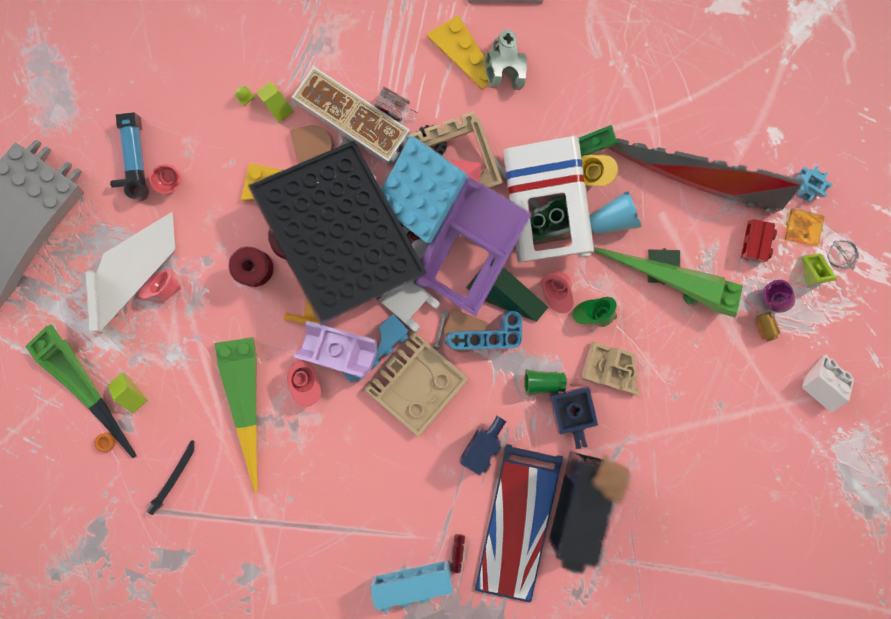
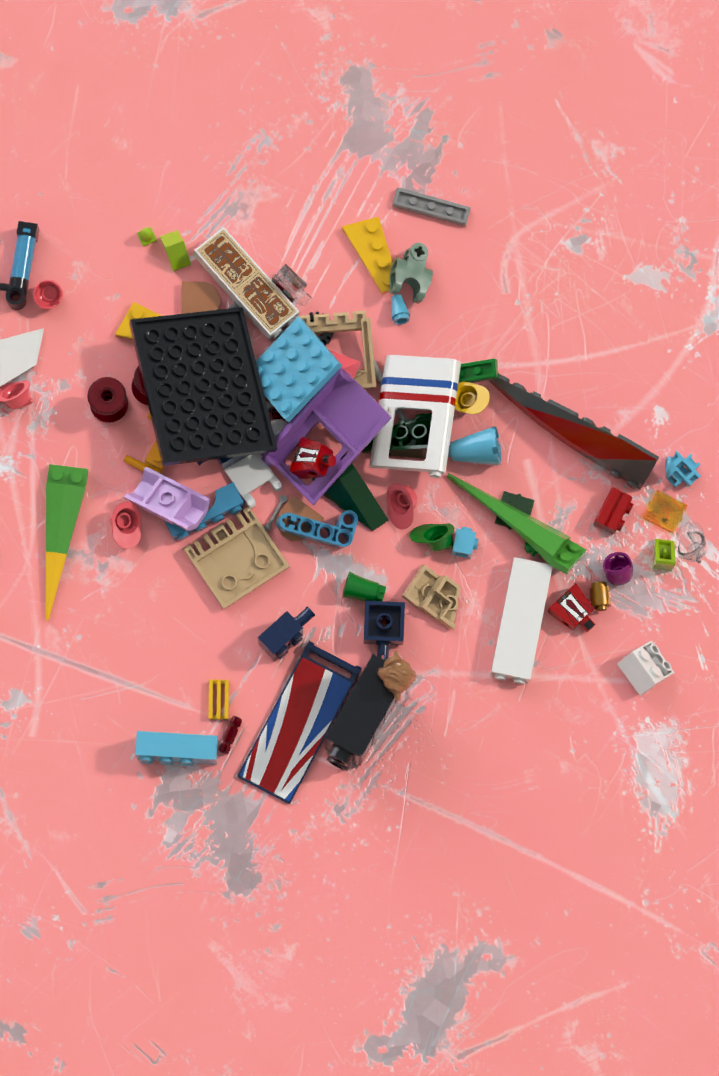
camera: 10 degrees right, 10 degrees down
none -> yellow tile [208,679,229,720]
none -> red torso [289,437,336,479]
none -> medium azure cone [391,295,410,325]
none -> medium azure brick [452,527,479,559]
none -> white brick [490,557,552,685]
none -> torso [547,583,596,633]

